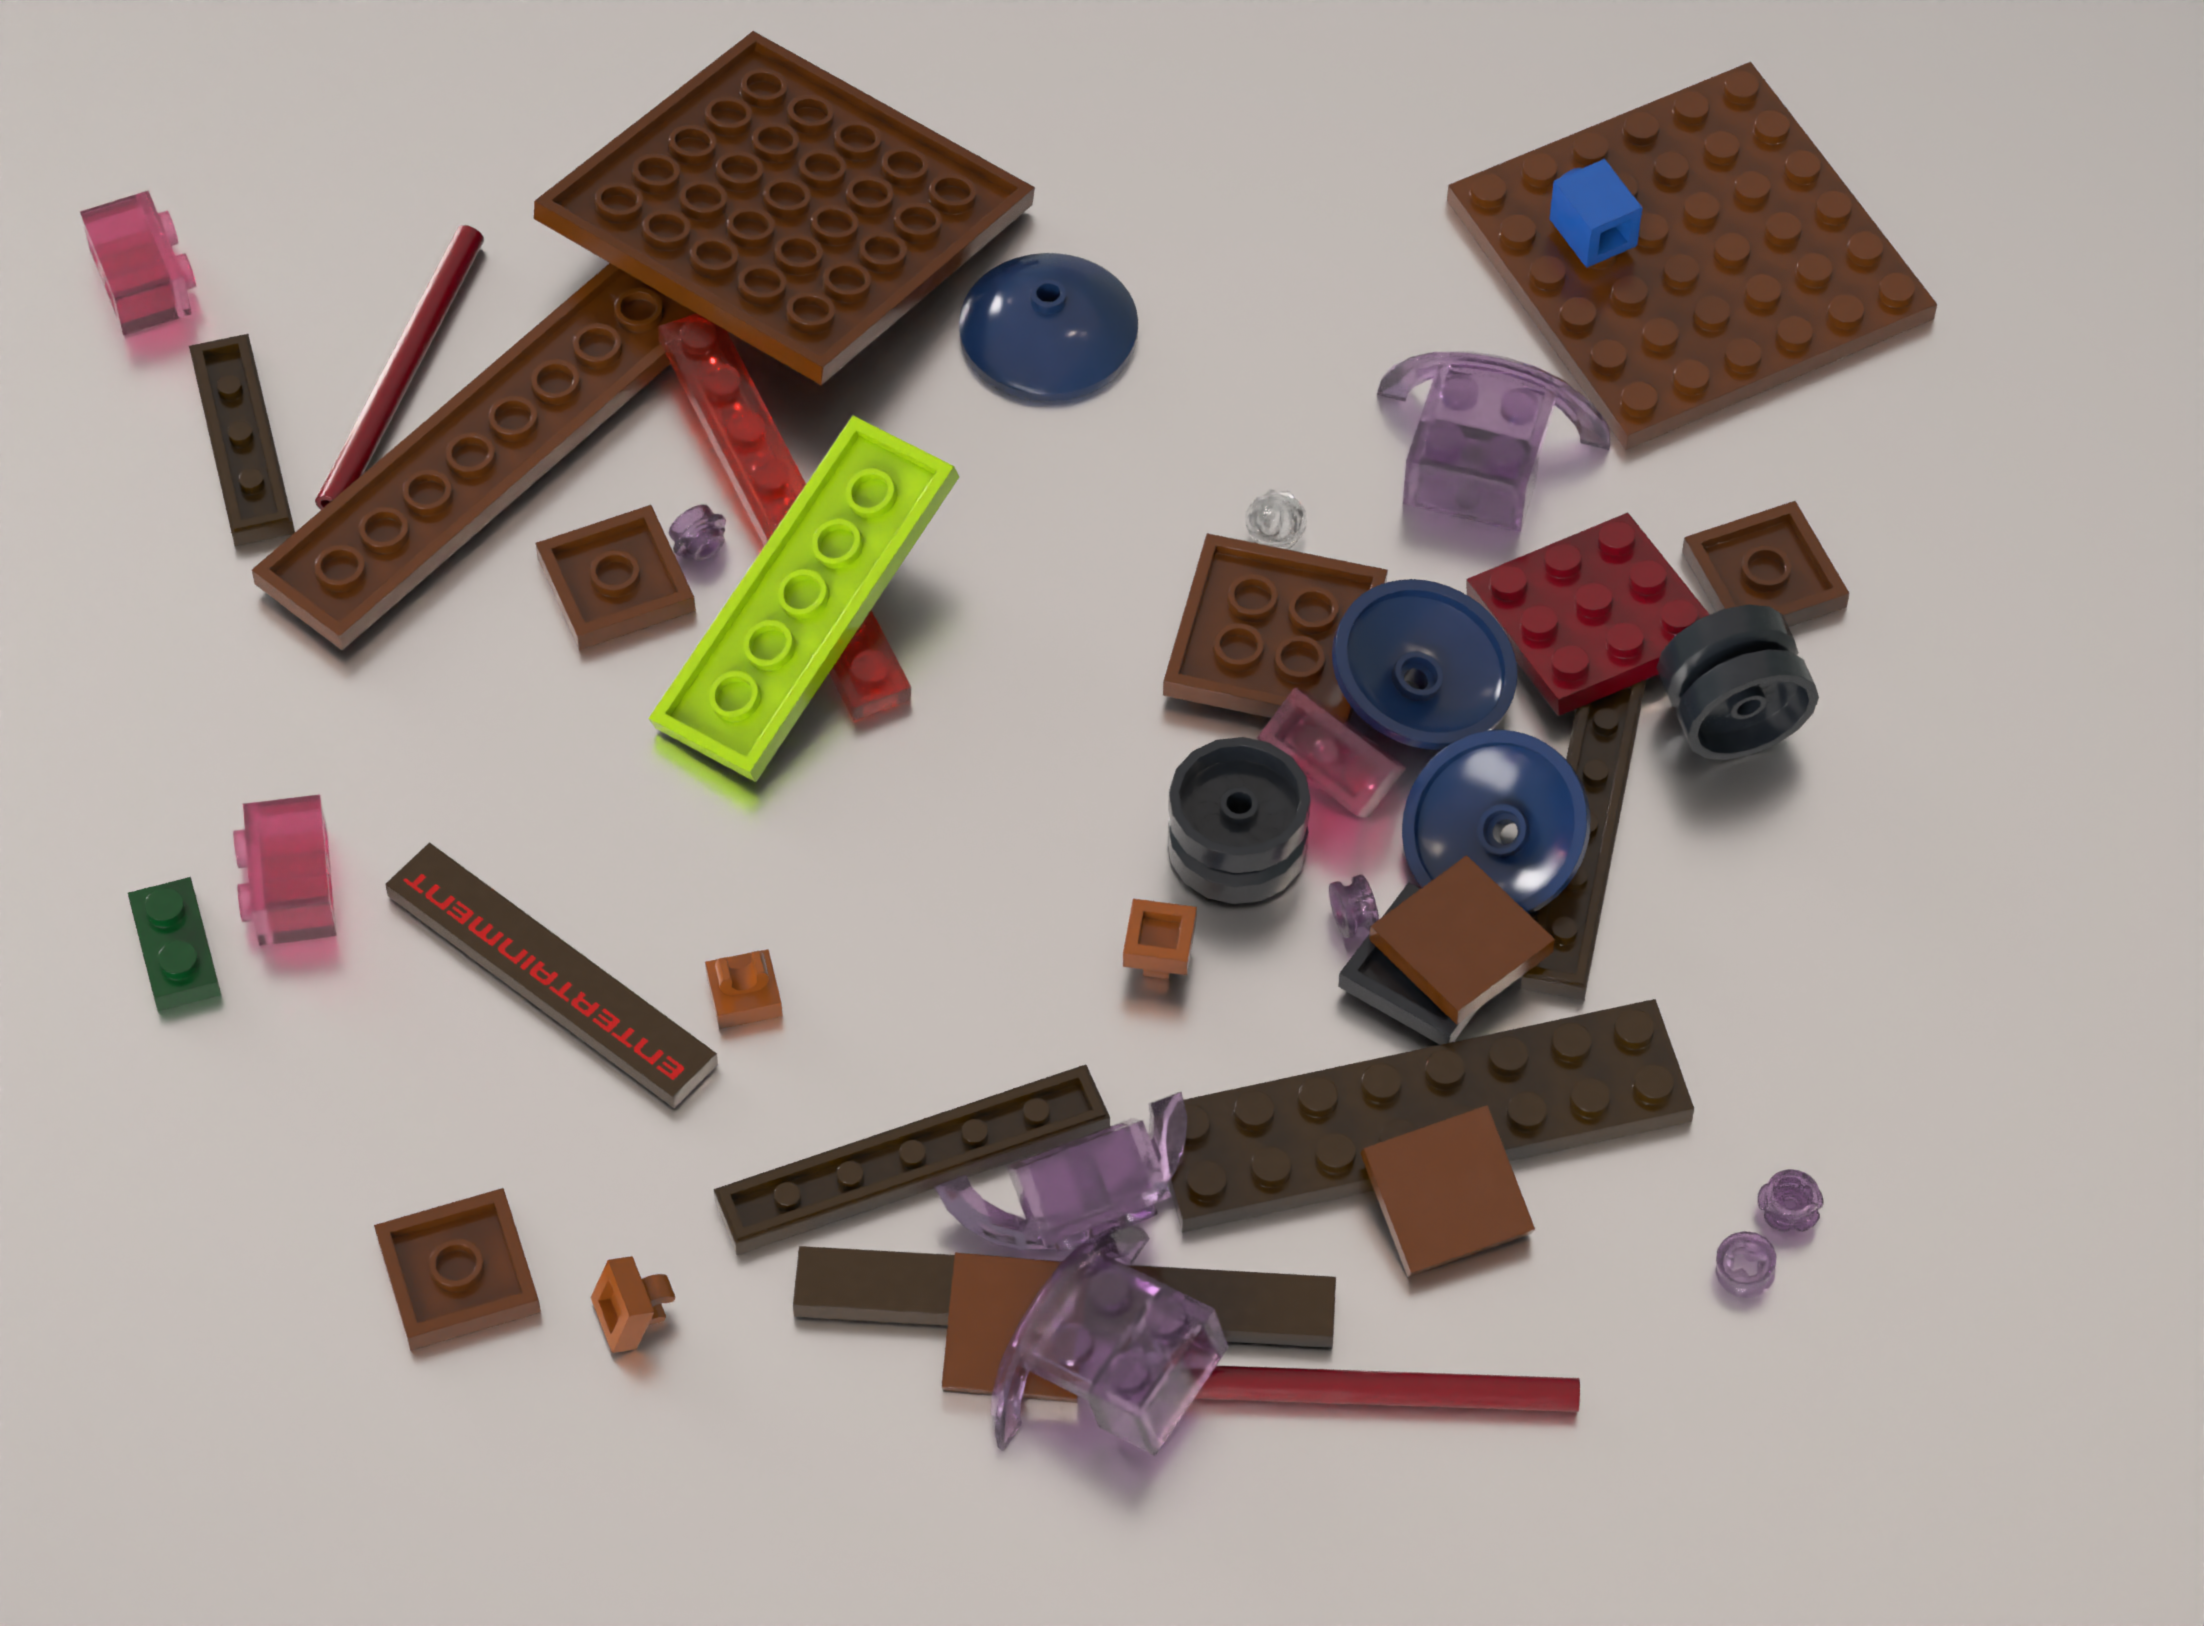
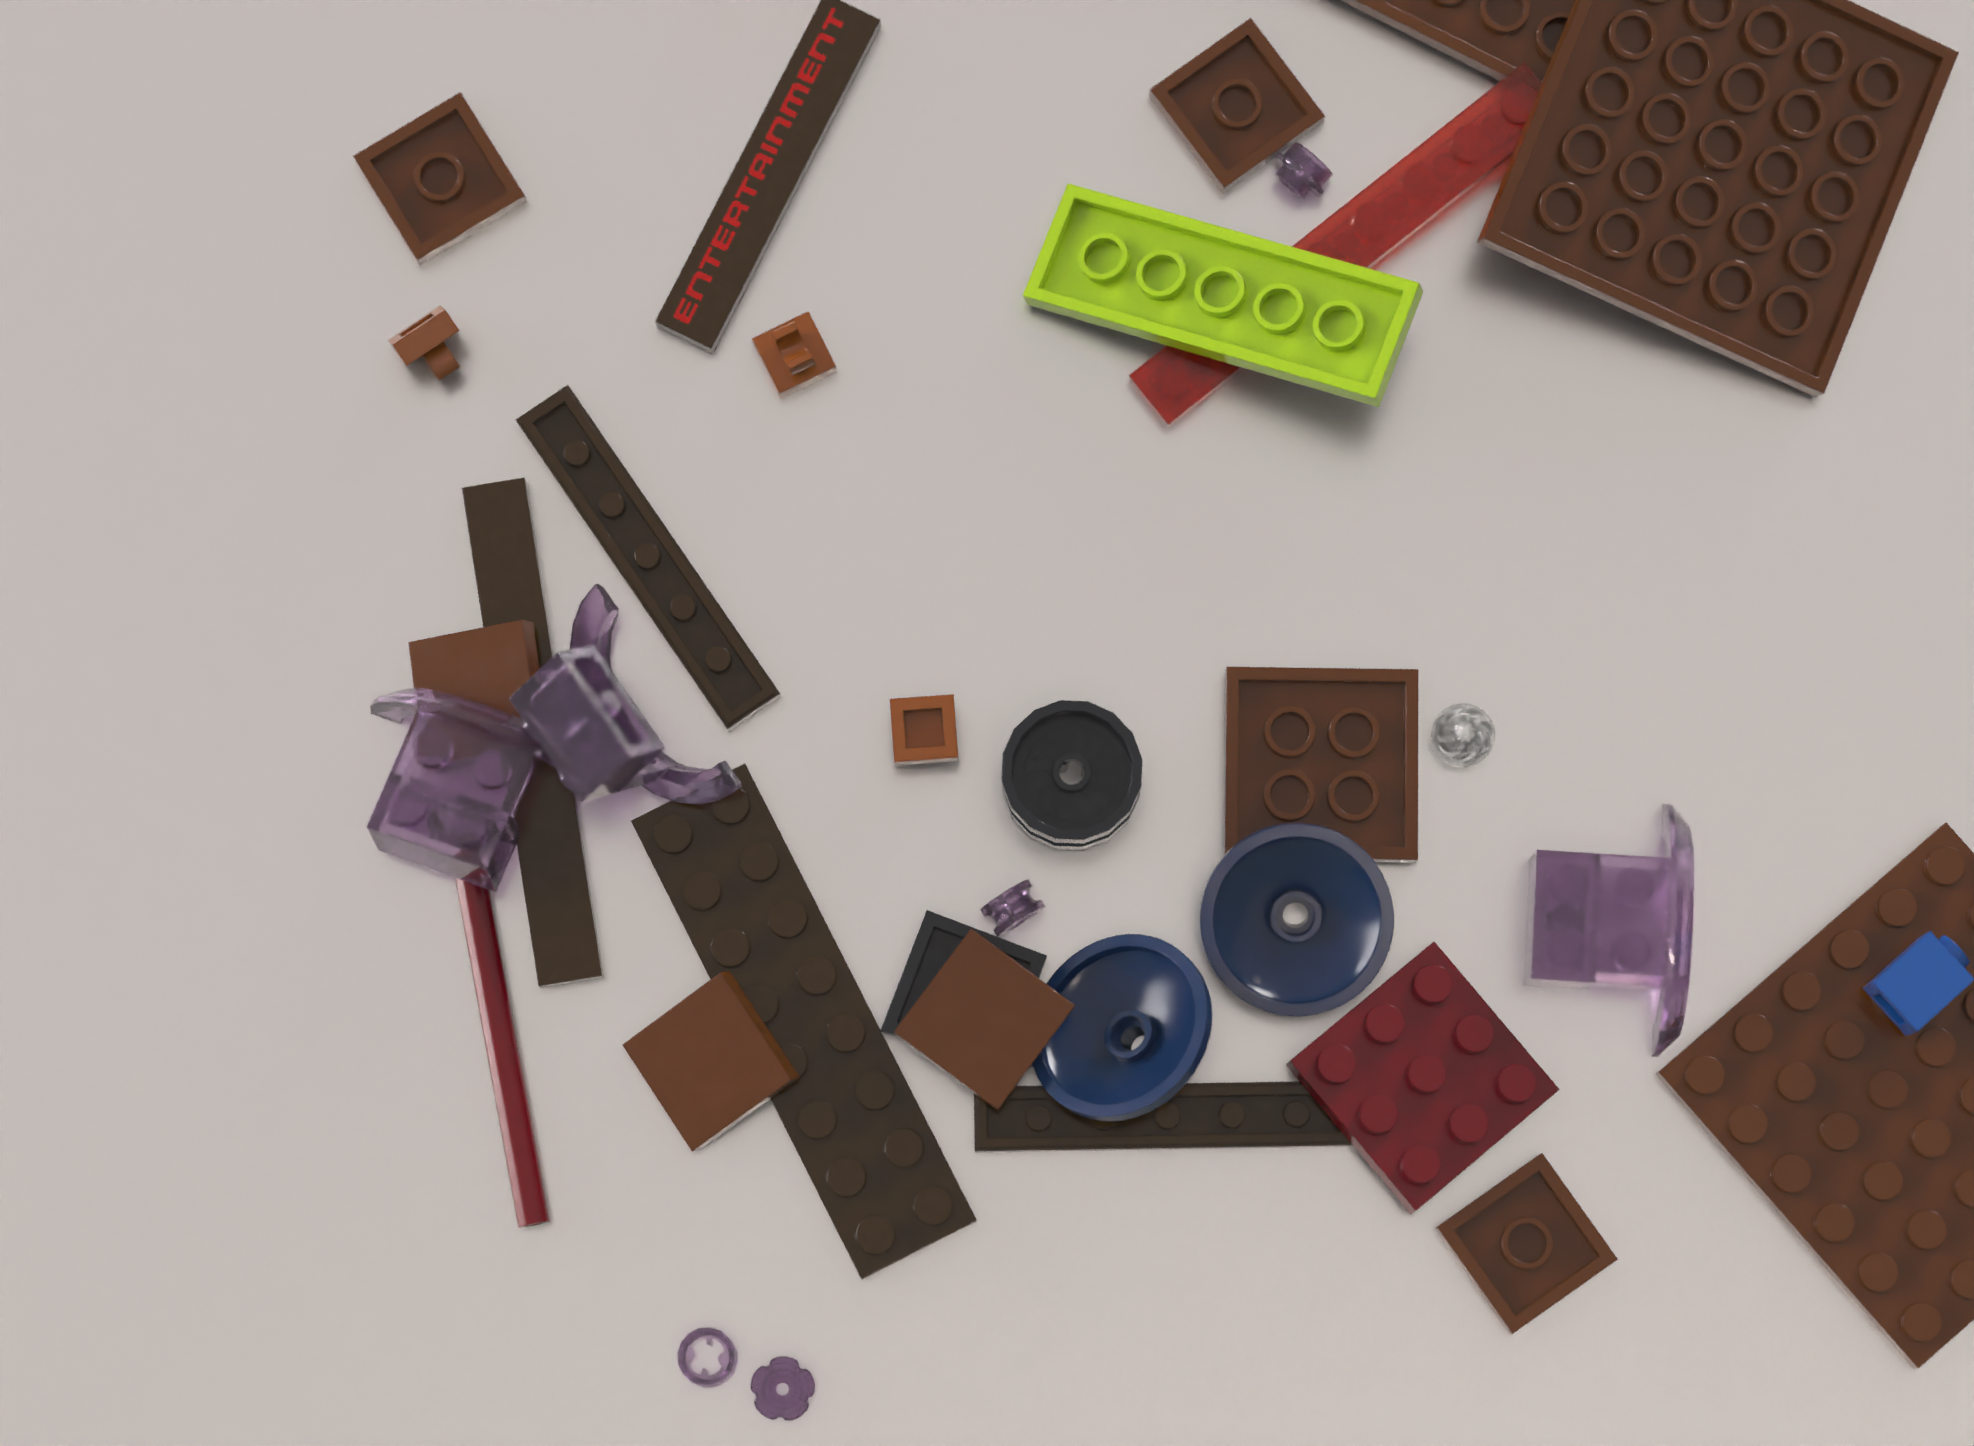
camera: 80 degrees right, 25 degrees up
dark blue dish [959,253,1138,401] -> none
clear pink brick [1256,688,1407,818] -> none
black wheel [1656,604,1819,760] -> none

